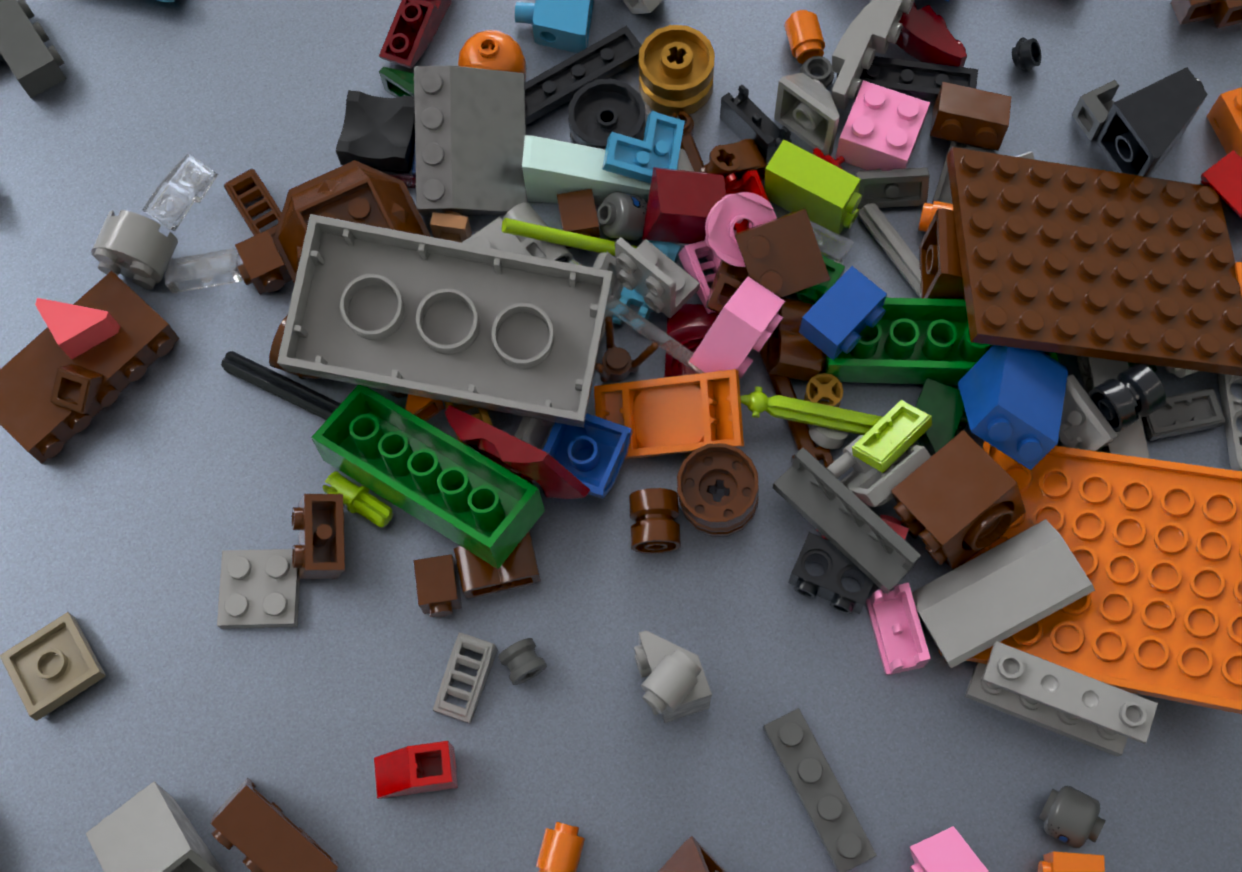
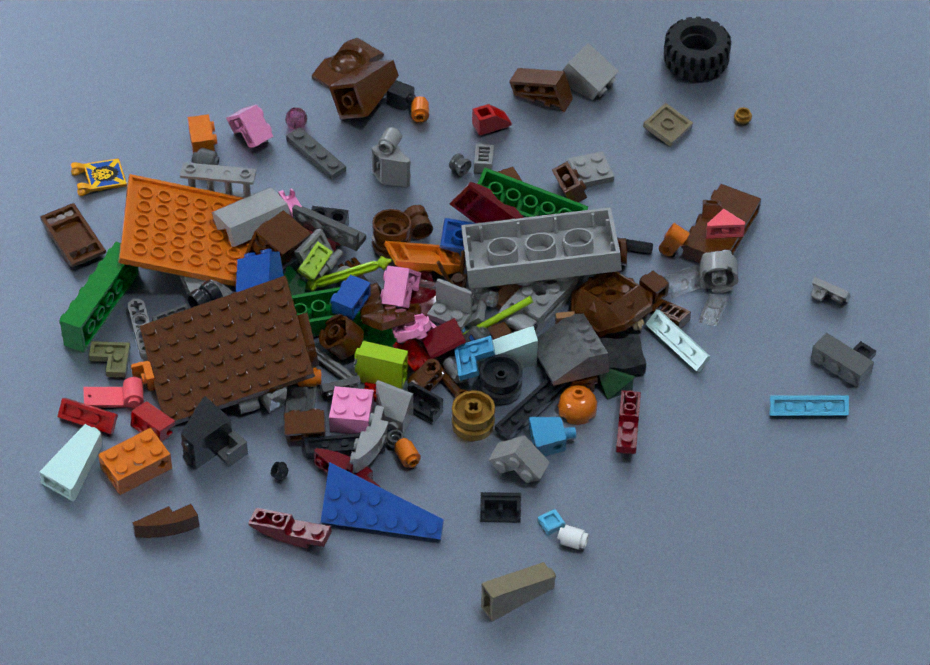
camera: 160 degrees right, 20 degrees down
none -> reddish brown brick [319,314,364,360]
none -> light aqua plate [645,309,711,372]
none -> orange piece [658,223,690,256]

